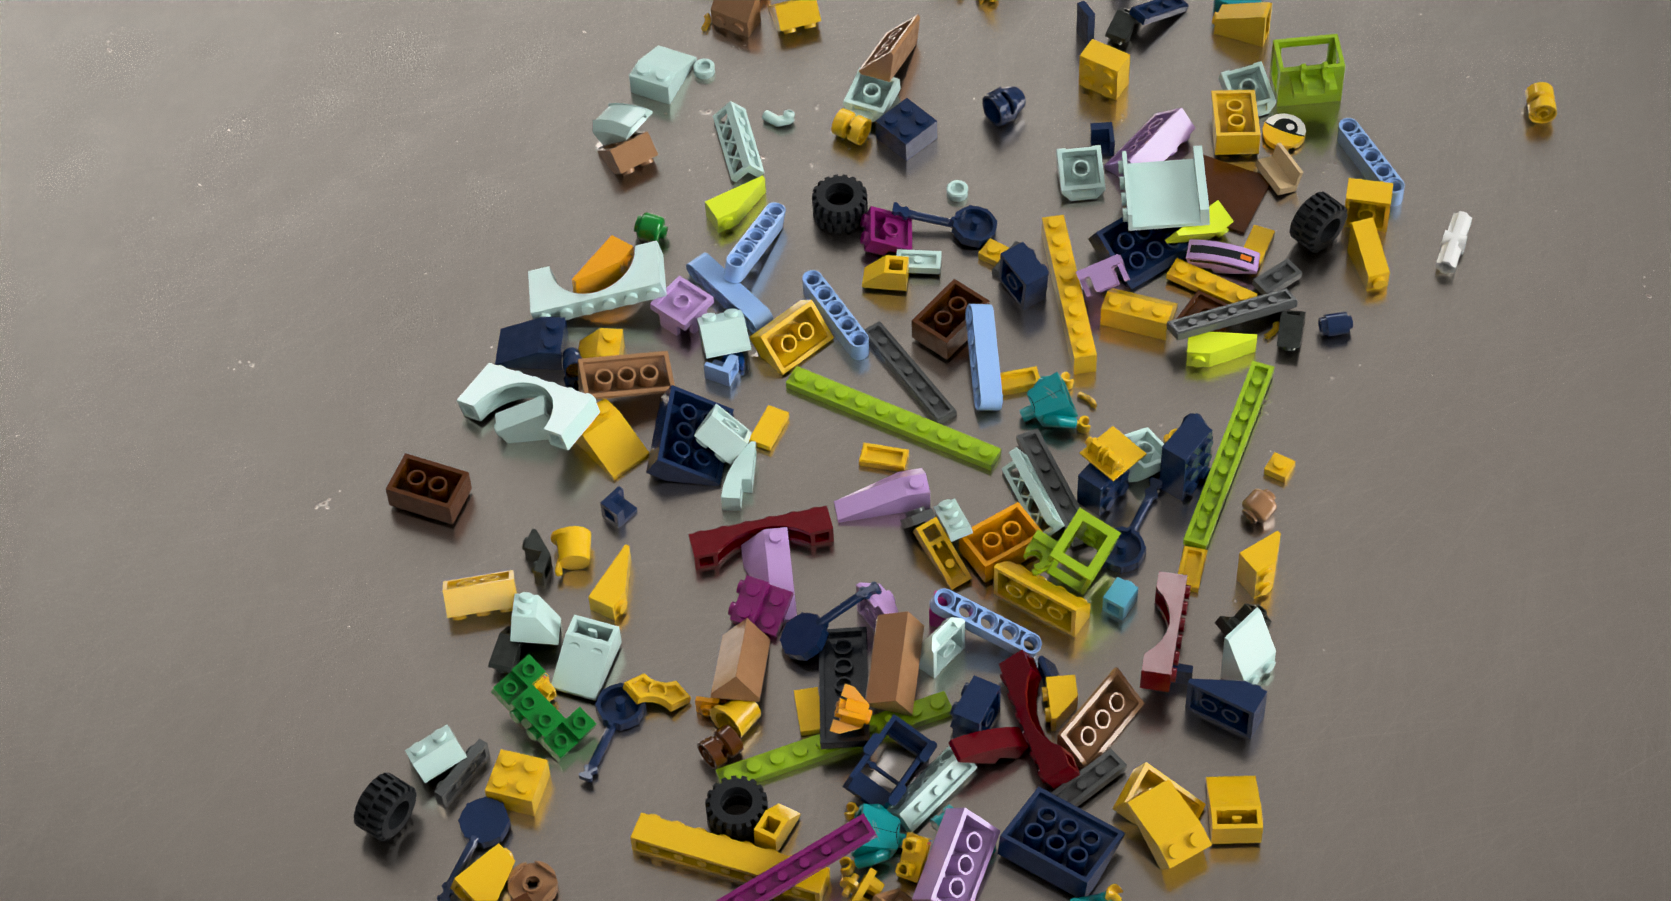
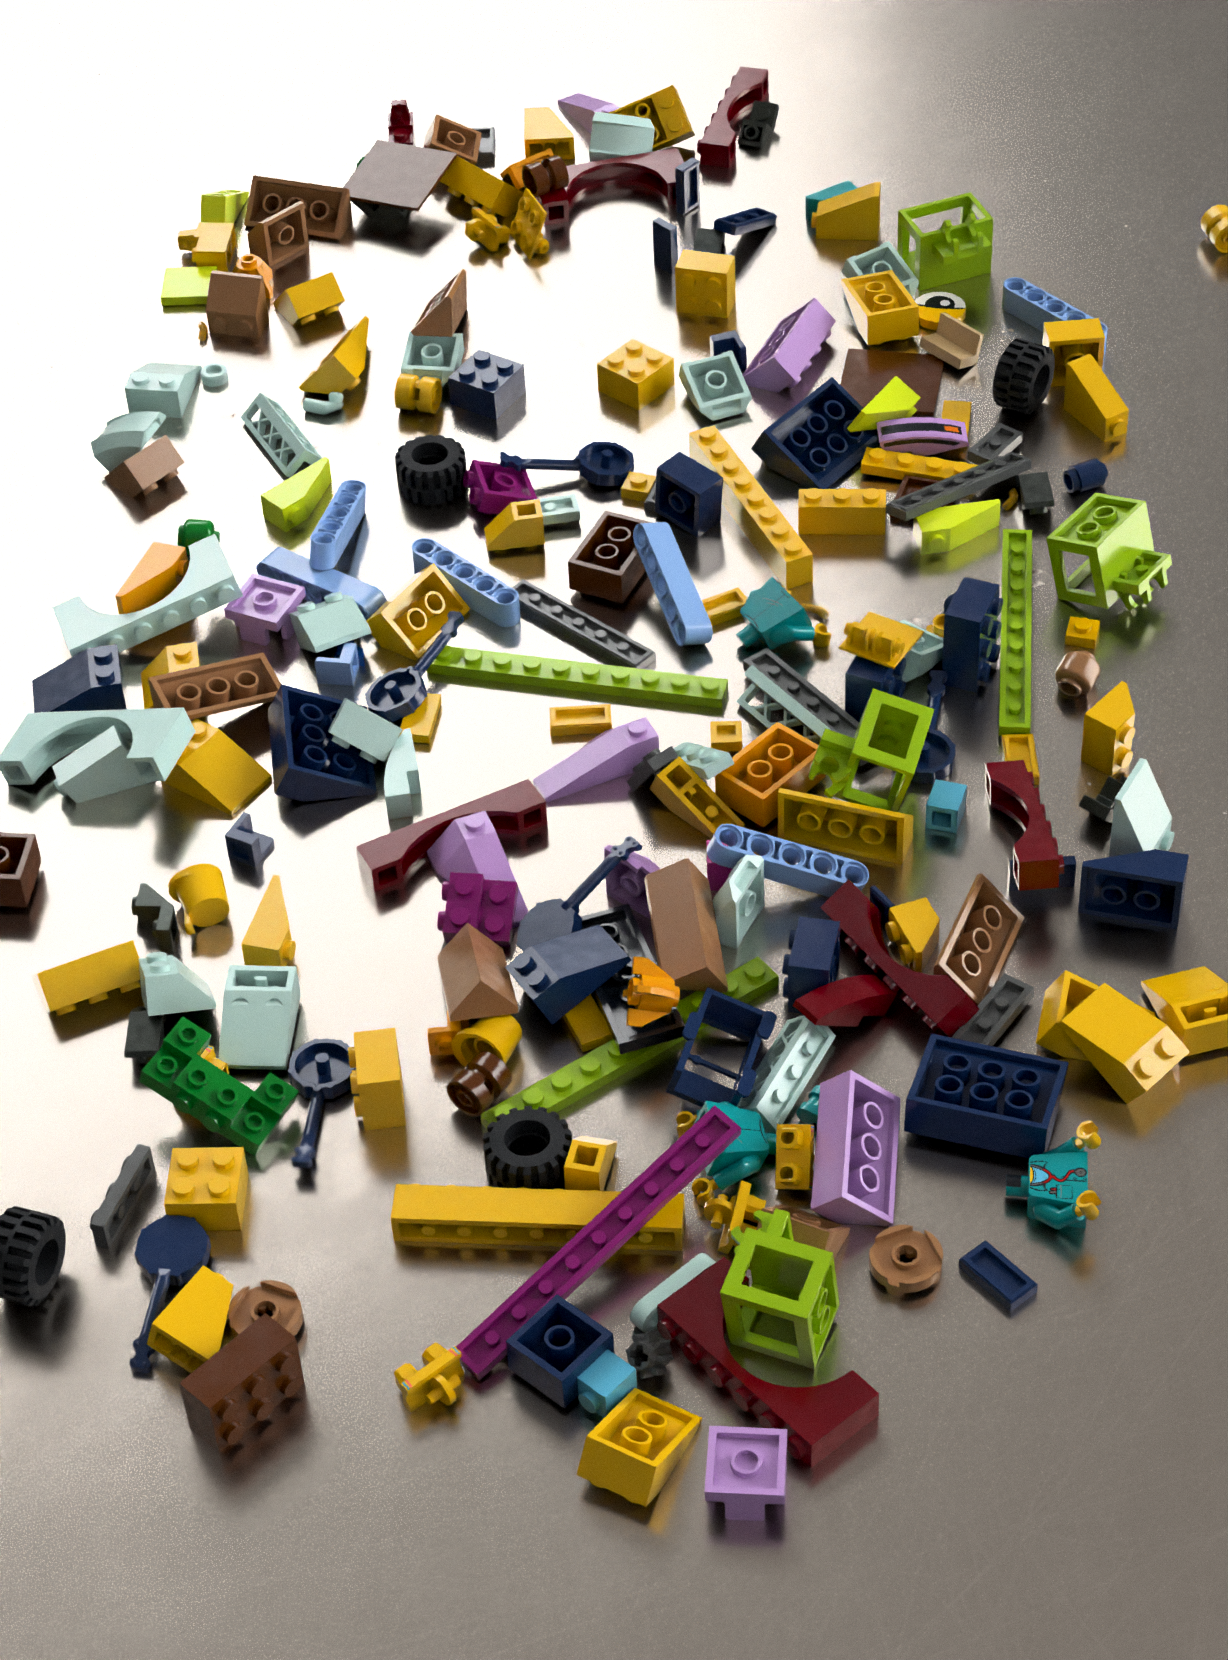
camera: 15 degrees left, 10 degrees down
light aqua slope [405,725,467,783] -> none
dark blue piece [562,347,582,388] -> none
yellow tile [623,673,691,712] -> none
light aqua tile [946,180,968,202] -> none
dark blue helmet [982,86,1026,126] -> none
lavender panel [1076,254,1130,298] -> none
light aqua panel [1118,145,1210,231] -> none
white piece [1436,211,1472,275] -> none
none -> yellow wedge [298,315,369,394]
none -> yellow brick [348,1028,406,1131]
none -> dark blue piece [365,611,464,722]
none -> slope [505,924,632,1025]
none -> yellow brick [596,338,675,410]
none -> yellow plate [710,721,742,752]
none -> lime piece [1046,492,1172,610]

